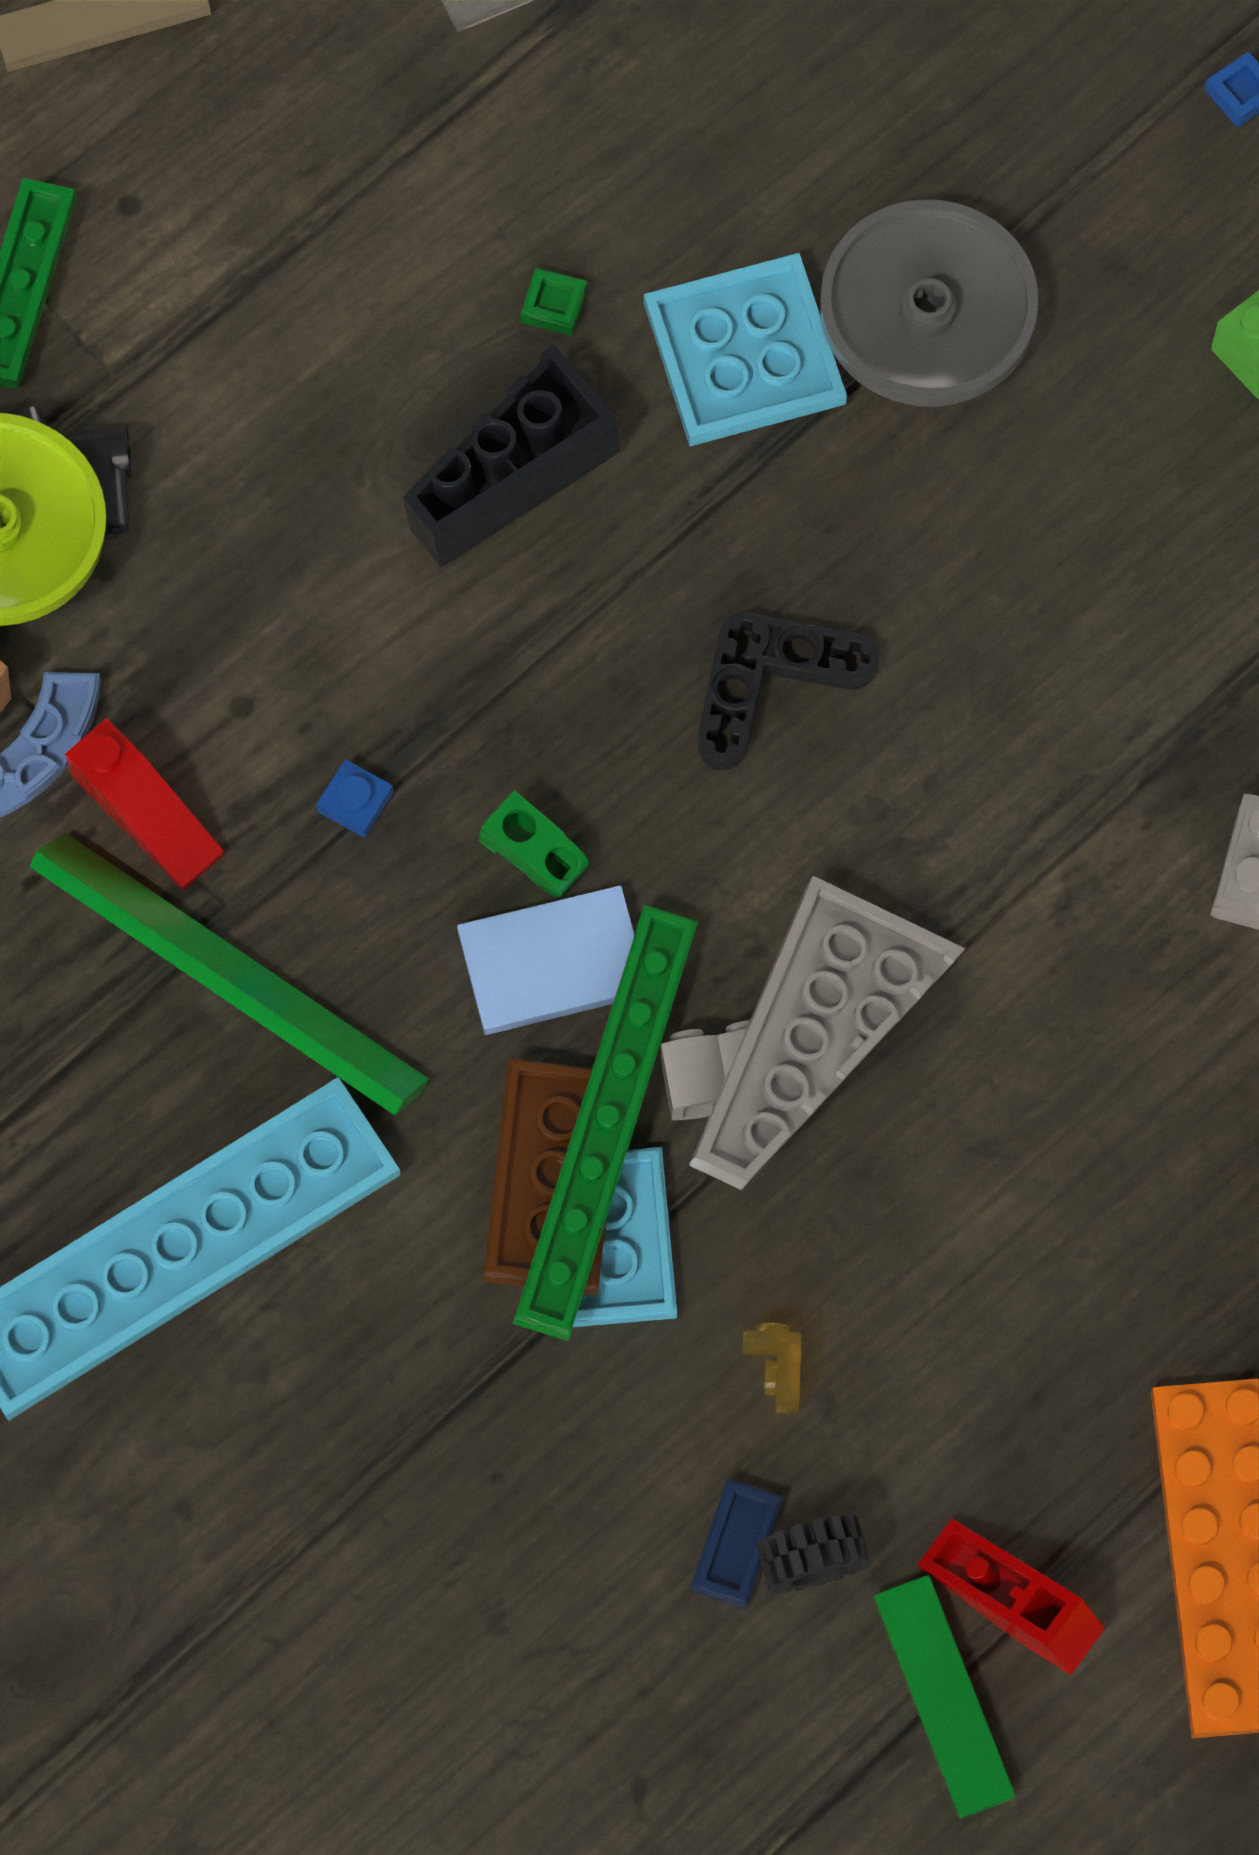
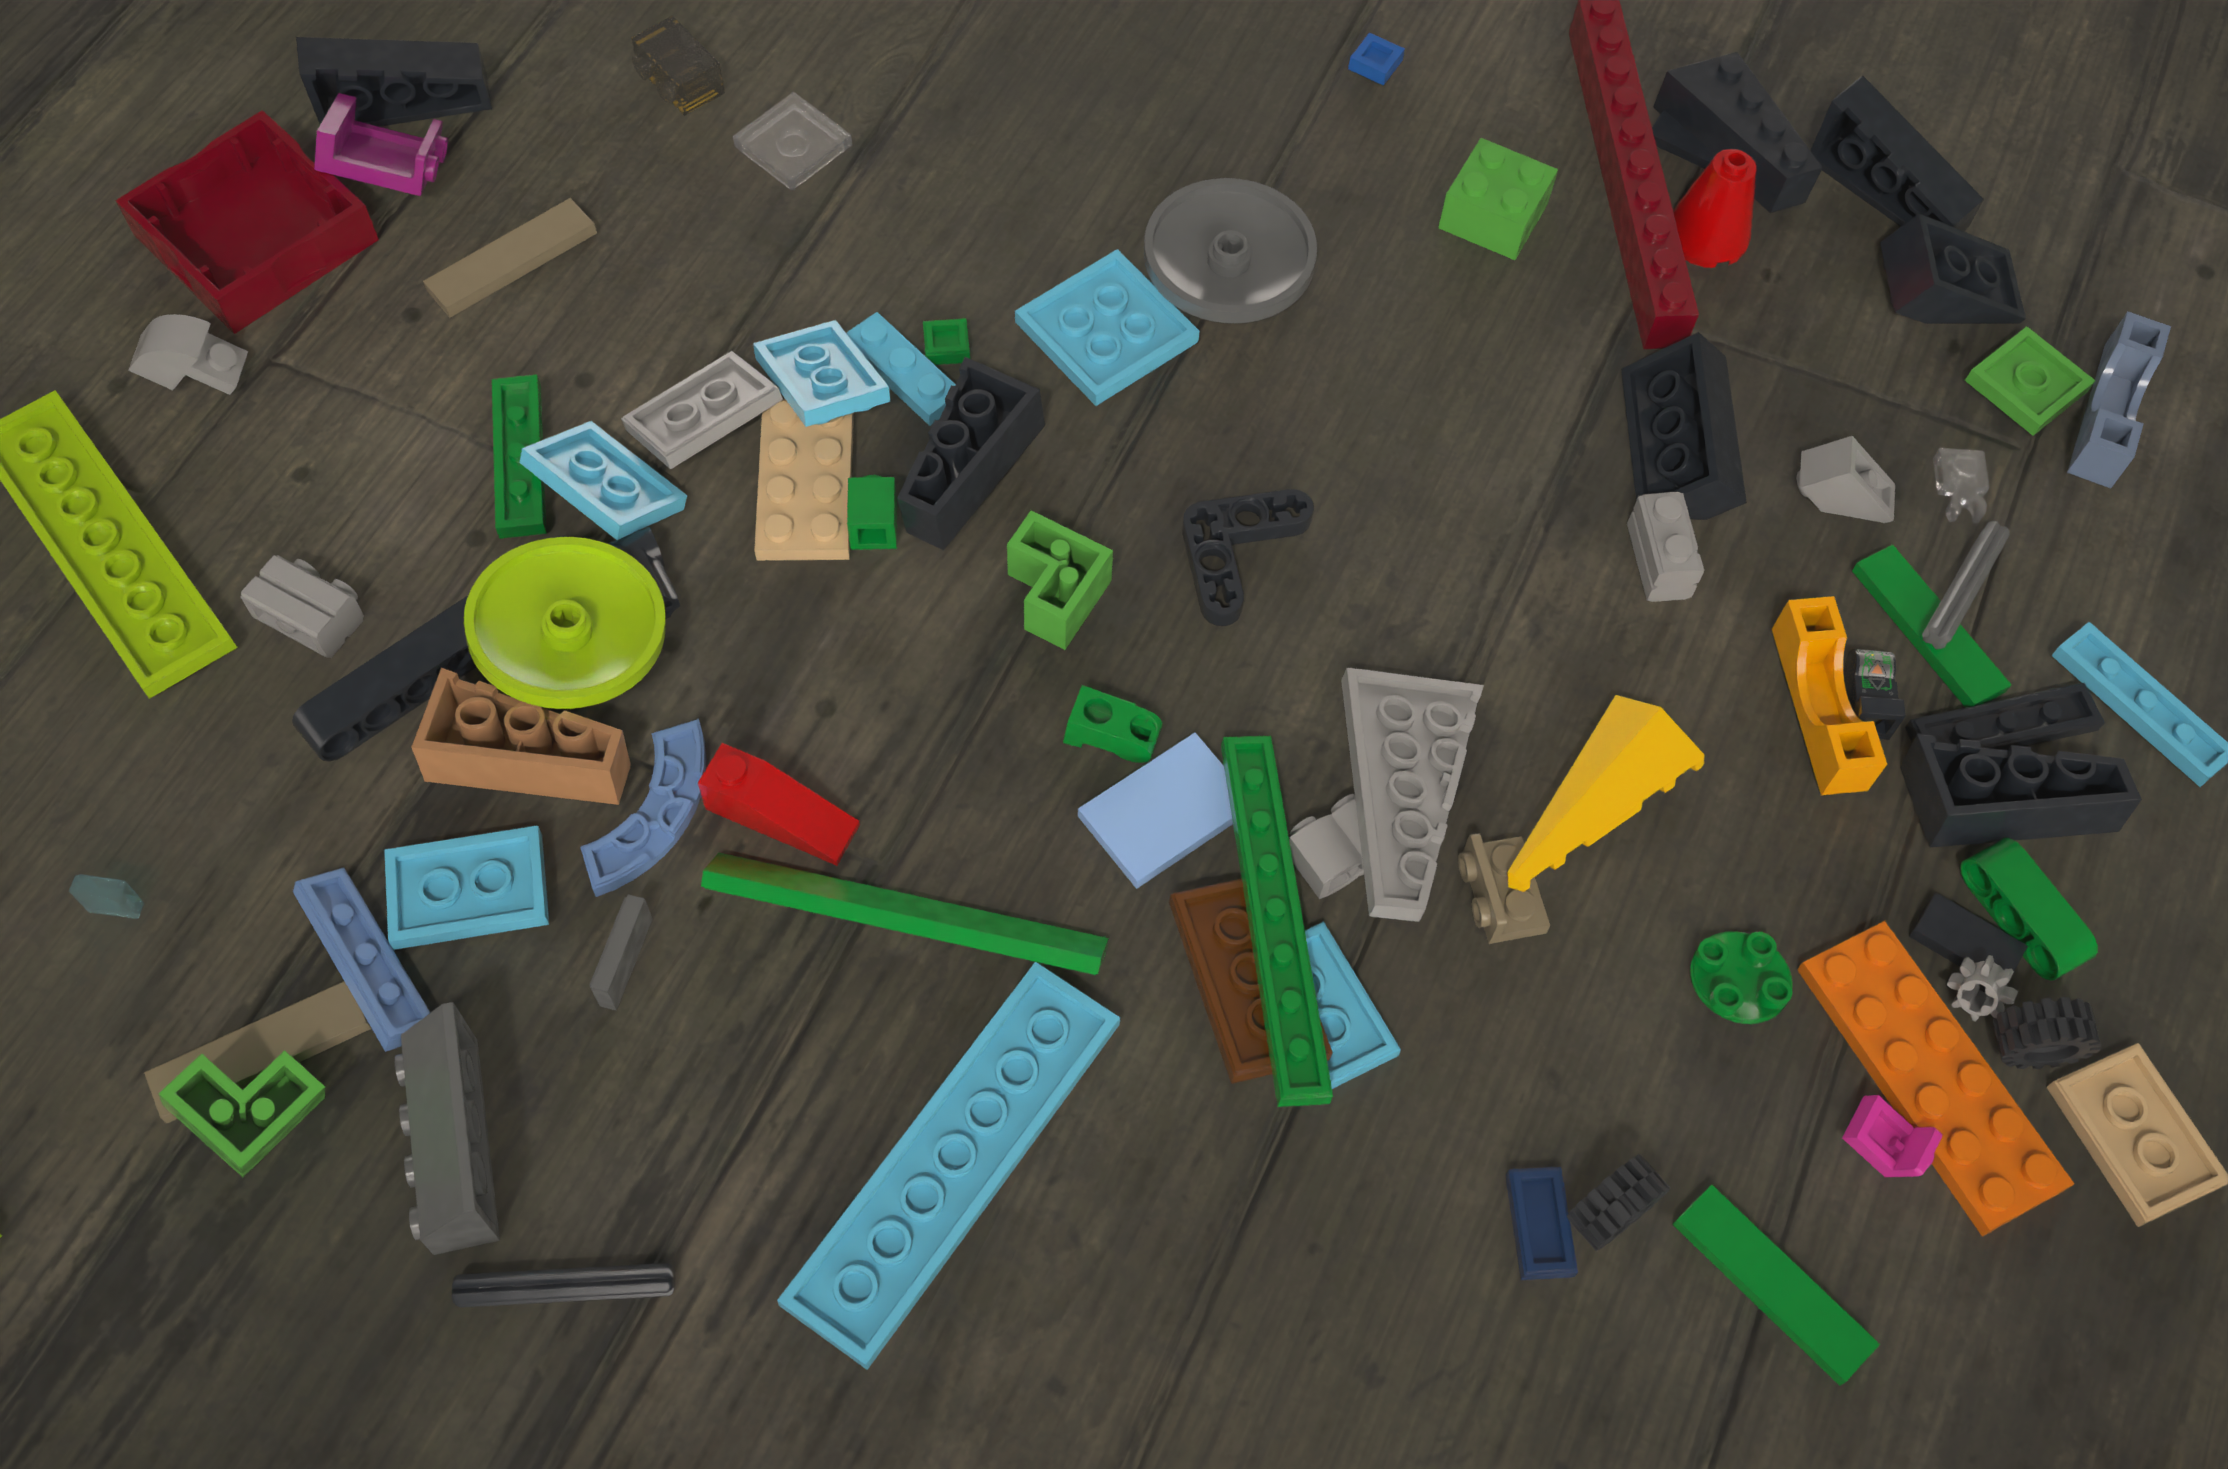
camera: 25 degrees left, 10 degrees down
blue plate [316,759,394,838] -> none
clear yellow bracket [743,1323,801,1414] -> none
red slope [917,1519,1106,1675] -> none
none -> medium azure plate [520,421,687,540]
none -> light grey tile [621,351,783,469]
none -> medium azure plate [753,320,890,427]
none -> tan plate [754,399,854,561]
none -> medium azure plate [846,312,956,426]
none -> green brick [847,475,897,550]
none -> bright green brick [1007,511,1113,650]
none -> dark tan bracket [1458,833,1550,944]
none -> yellow wedge [1507,695,1704,892]
none -> green dish [1690,931,1793,1024]
none -> dark pink bracket [1842,1095,1943,1177]

